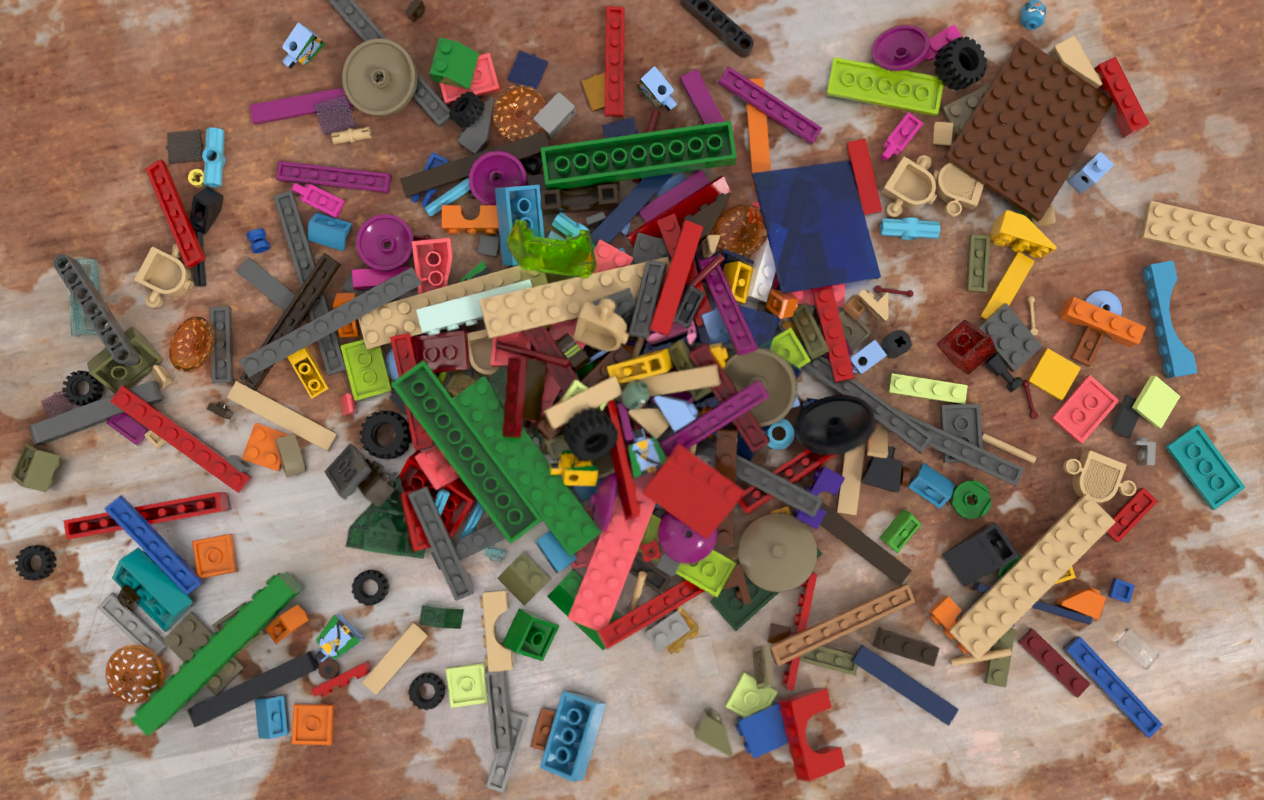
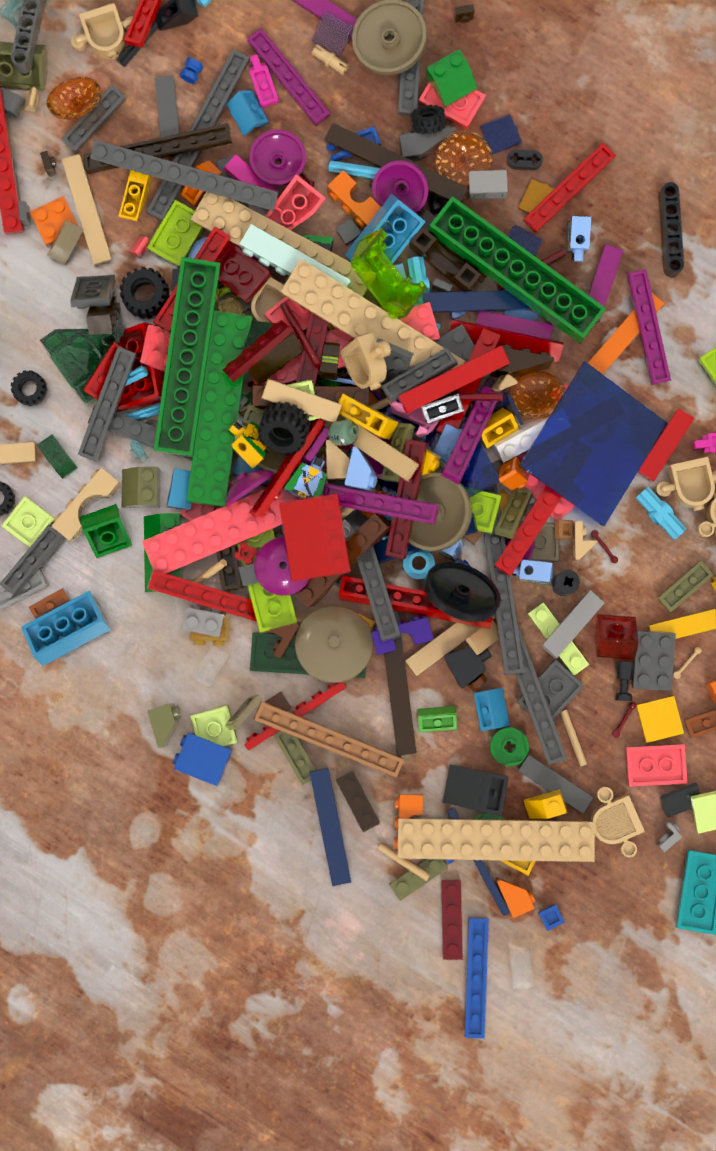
camera: 45 degrees right, 0 degrees up
red arch [779,688,846,782] -> none
red plate [1105,488,1158,543] -> none
none -> black beam [507,150,543,170]
none -> dark grey tile [518,755,594,814]
none -> yellow slope [523,789,567,819]
none -> light grey tile [541,590,604,659]

